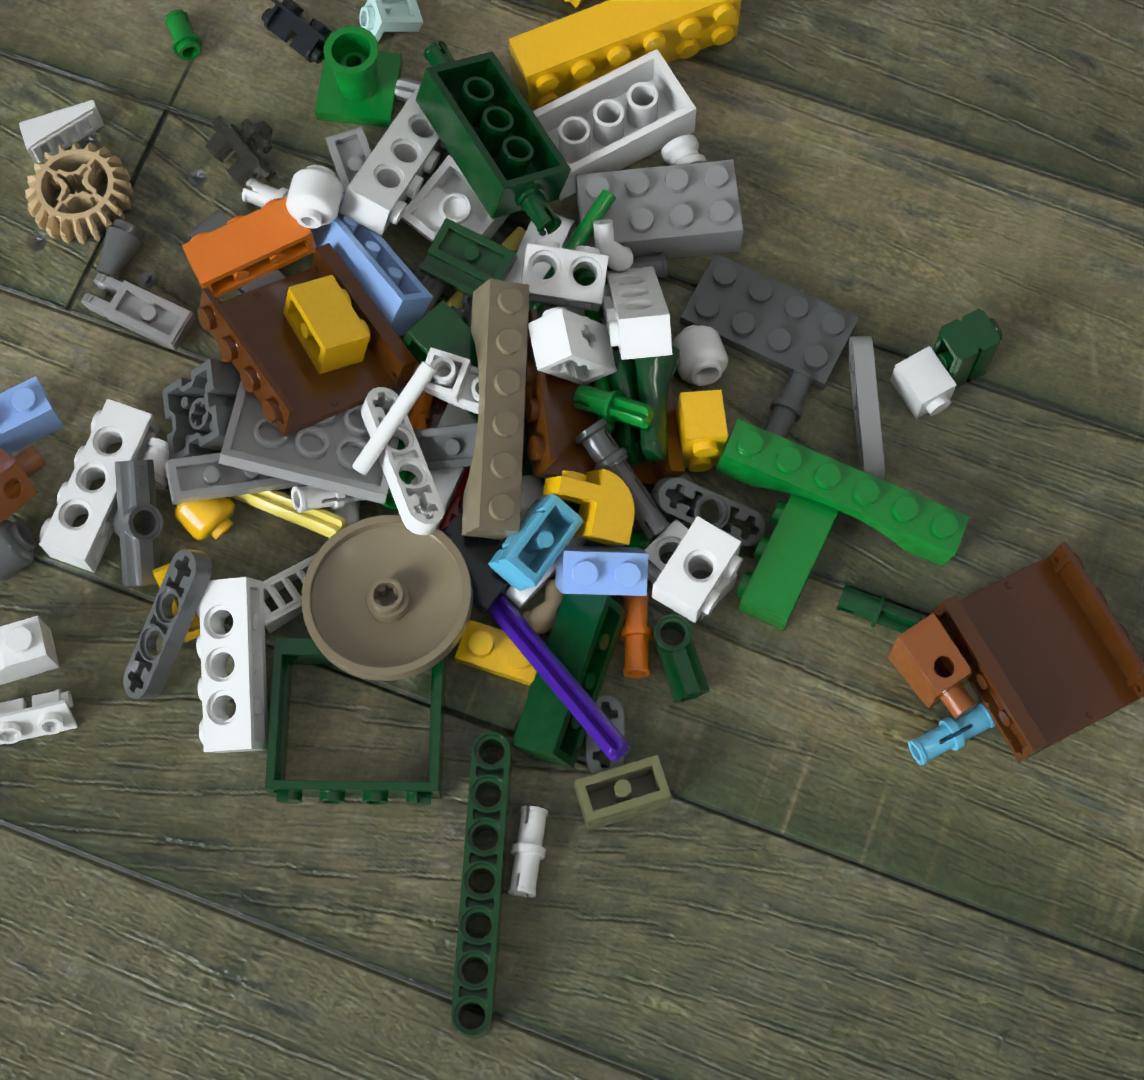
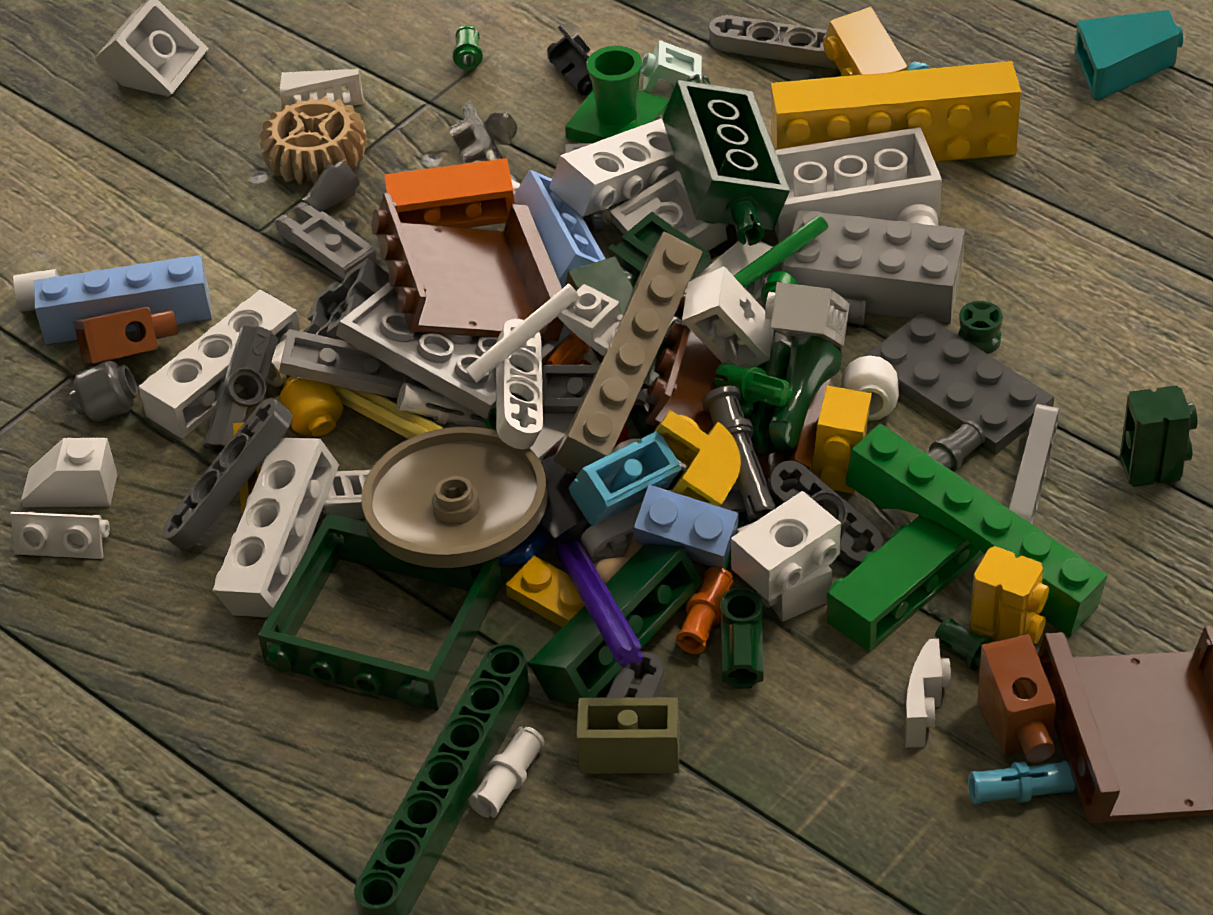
camera: 20 degrees right, 25 degrees down
yellow brick [283,275,370,374] -> none
white head [286,165,343,229] -> none
white brick [521,239,609,312] -> none
white arm [593,219,633,271] -> none
white brick [890,346,956,419] -> none
none -> white slope [905,639,951,748]
none -> dark green wheel [958,301,1003,354]
none -> yellow brick [970,546,1049,644]

